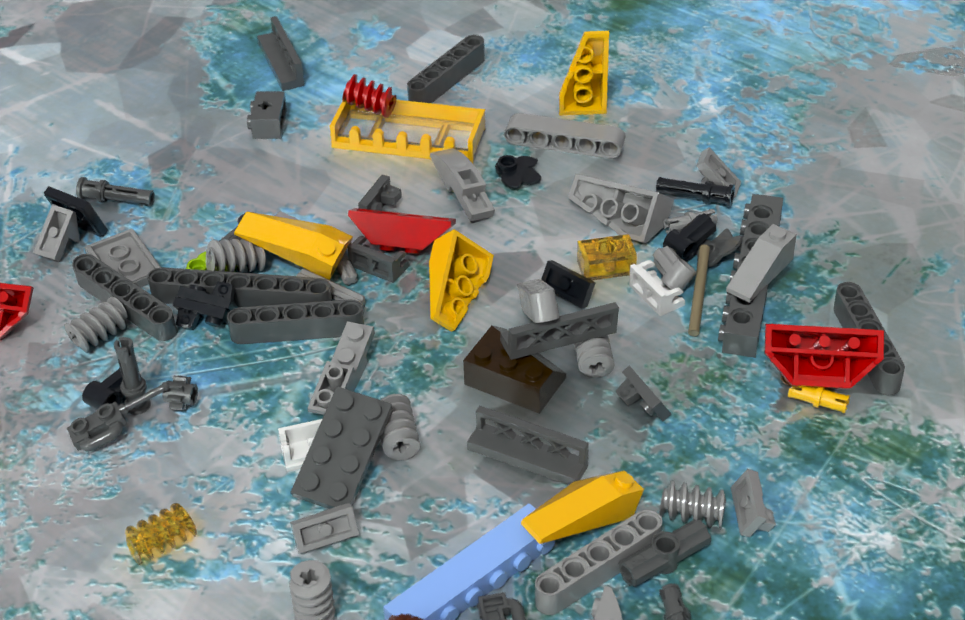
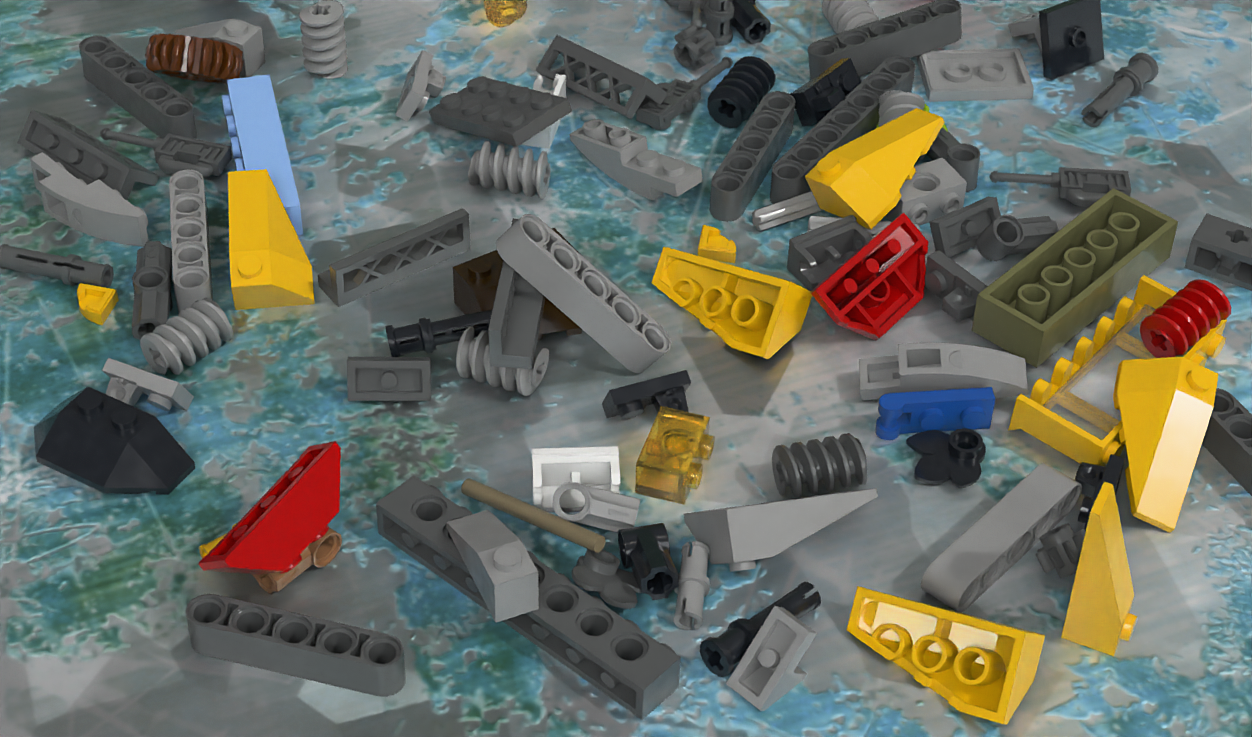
camera: 115 degrees right, 0 degrees up
none -> black wedge [34,387,195,495]
none -> yellow tile [77,283,119,325]
none -> black pin [385,309,493,357]
none -> dark grey fence [535,34,667,120]
none -> dark grey piece [636,57,733,130]
none -> yellow tile [698,225,736,263]
none -> black piece [707,56,776,128]
none -> dark grey piece [772,433,867,497]
none -> yellow wedge [846,586,1045,725]
none -> blue plate [875,387,995,440]
none -> dark grey hinge [929,196,1001,258]
none -> olive brick [972,188,1178,368]
none -> dark grey piece [976,215,1059,261]
none -> dark grey piece [989,167,1131,207]
none -> dark grey gear [1035,523,1086,578]
none -> black hinge [1075,454,1125,531]
none -> yellow wedge [1113,357,1218,533]

